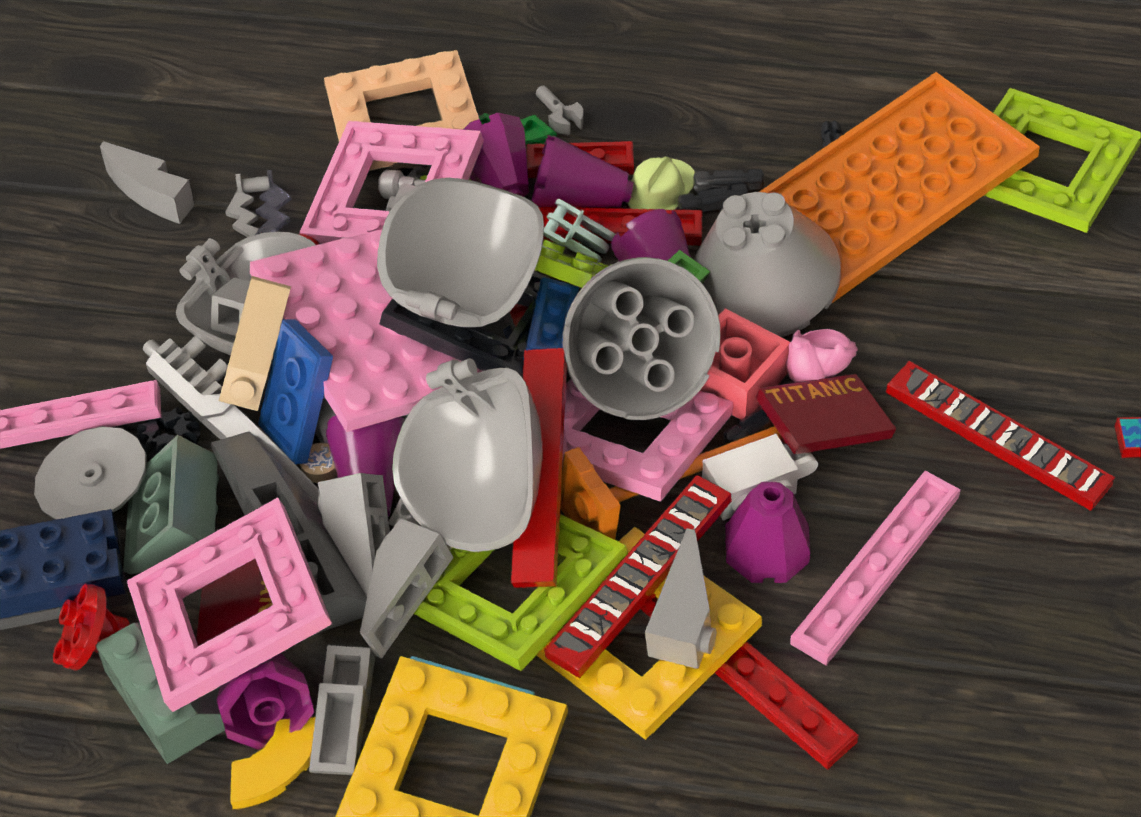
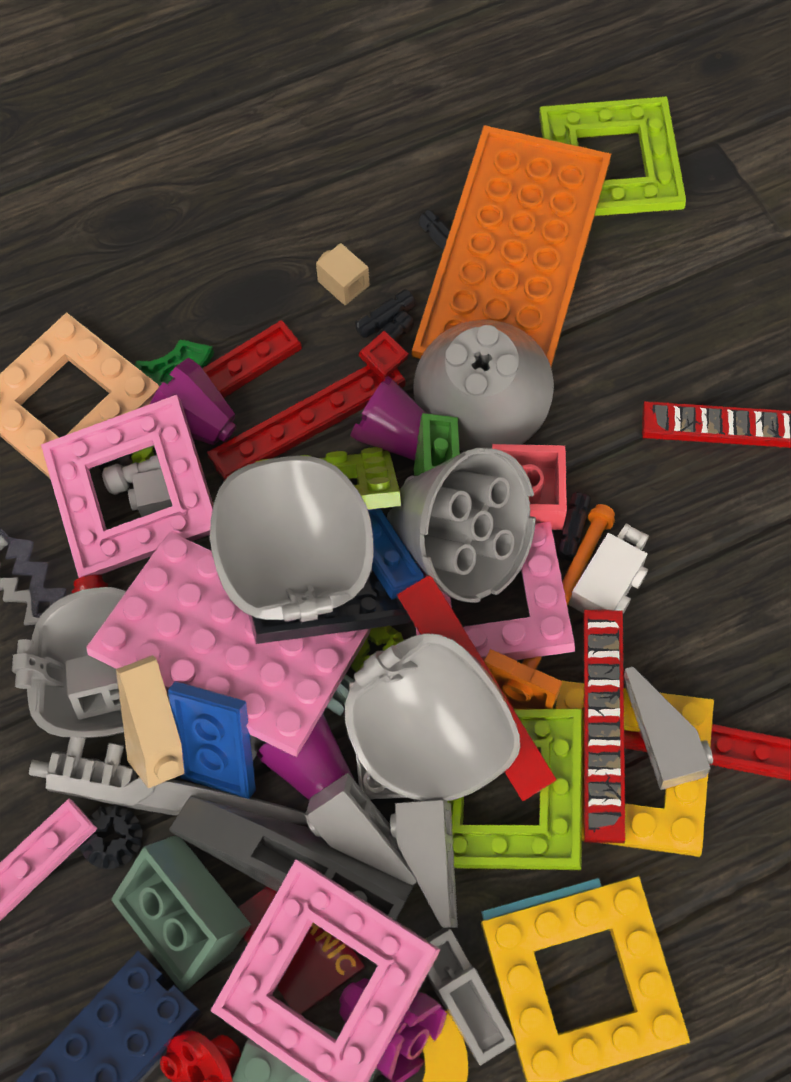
camera: 35 degrees left, 15 degrees up
light grey piece [34,426,146,520] -> none
tan tile [300,443,337,483] -> none
magenta cone [532,135,634,208] -> none
light grey bar [536,86,584,135] -> none
light aqua arm [543,199,616,263] -> none
yellowish green piece [626,156,695,210] -> none
magenta cone [725,482,810,583] -> none
dark red tile [756,374,896,455] -> none
bright pink hair [786,329,858,383] -> none
bright pink tile [790,471,960,666] -> none
none -> tan brick [316,243,369,305]
none -> red tile [359,330,409,380]

